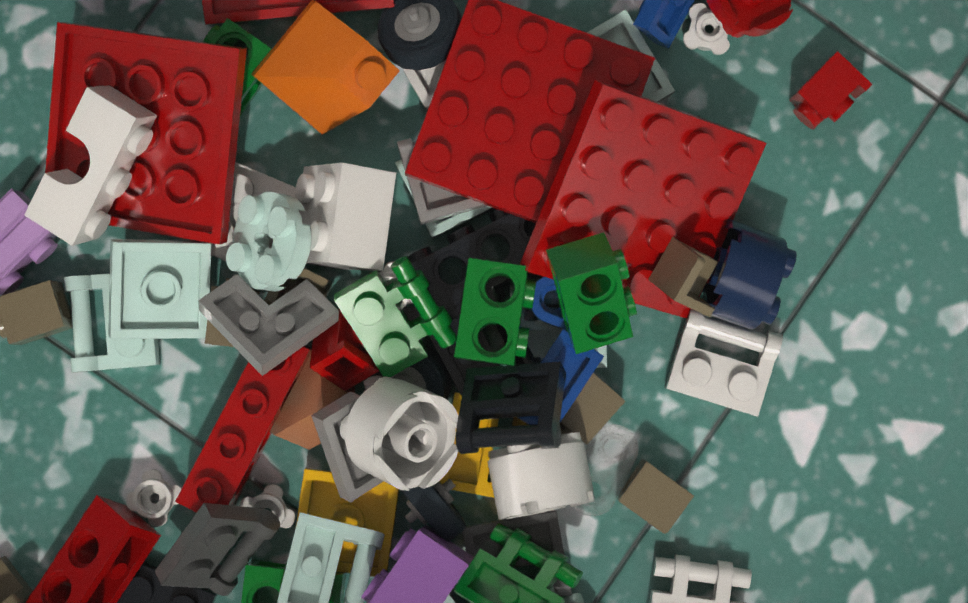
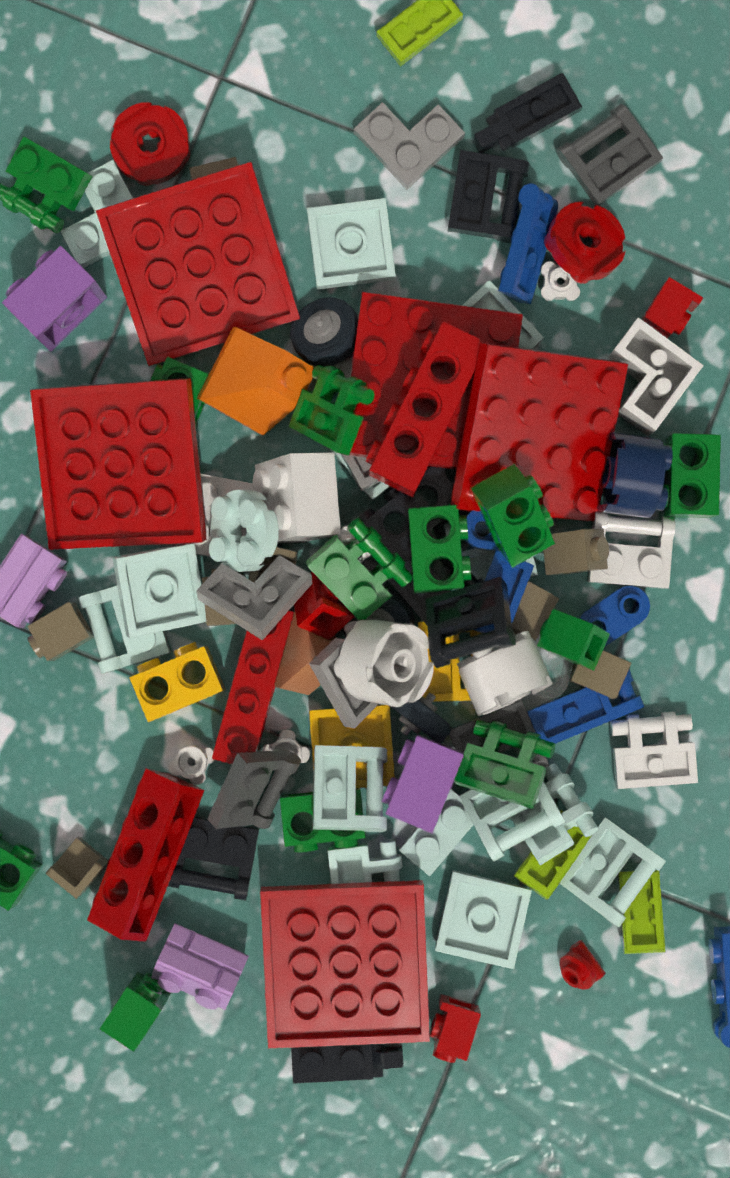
camera: 15 degrees left, 0 degrees up
white arch [24,85,157,246] -> none
dark tan panel [648,237,718,317] -> none
none -> yellow brick [129,642,226,722]
none -> green plate [288,365,375,456]
none -> red brick [365,321,487,497]
none -> blue plate [527,669,645,744]
none -> green brick [537,609,610,671]
none -> dark tan brick [543,529,609,575]
none -> blue plate [578,586,650,646]
none -> white brick [608,318,704,437]
none -> green brick [663,433,721,518]

